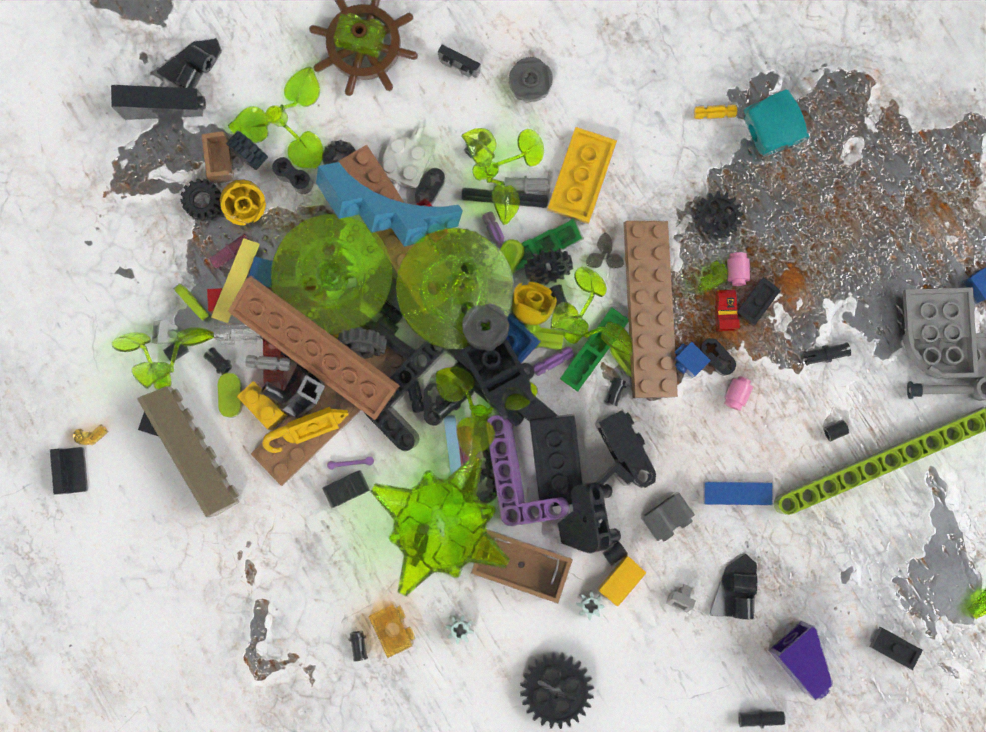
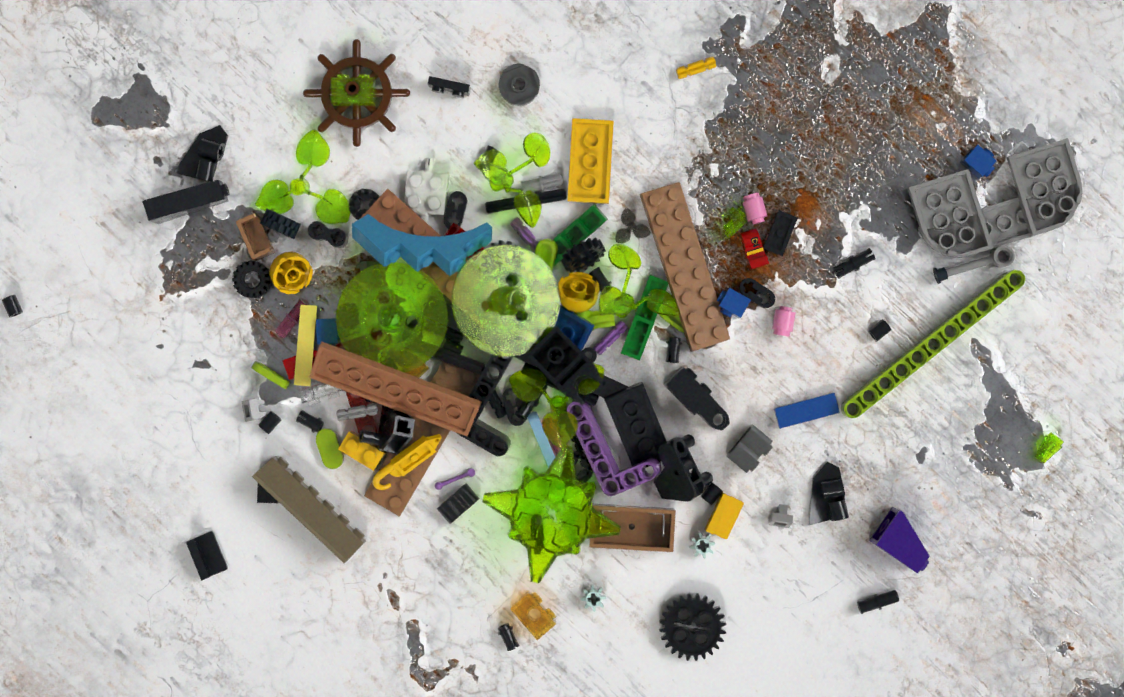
camera: 15 degrees left, 5 degrees up
clear yellow arm [73,424,109,445] -> none
clear neon green plant [111,327,218,389] -> none
dark grey gear [337,327,387,359] -> none
flat silver plate [463,304,509,351] -> none
black panel [596,463,635,486] -> none
black gear [694,191,743,240] -> none
teal piece [743,89,810,157] -> none
black plate [869,627,923,670] -> none

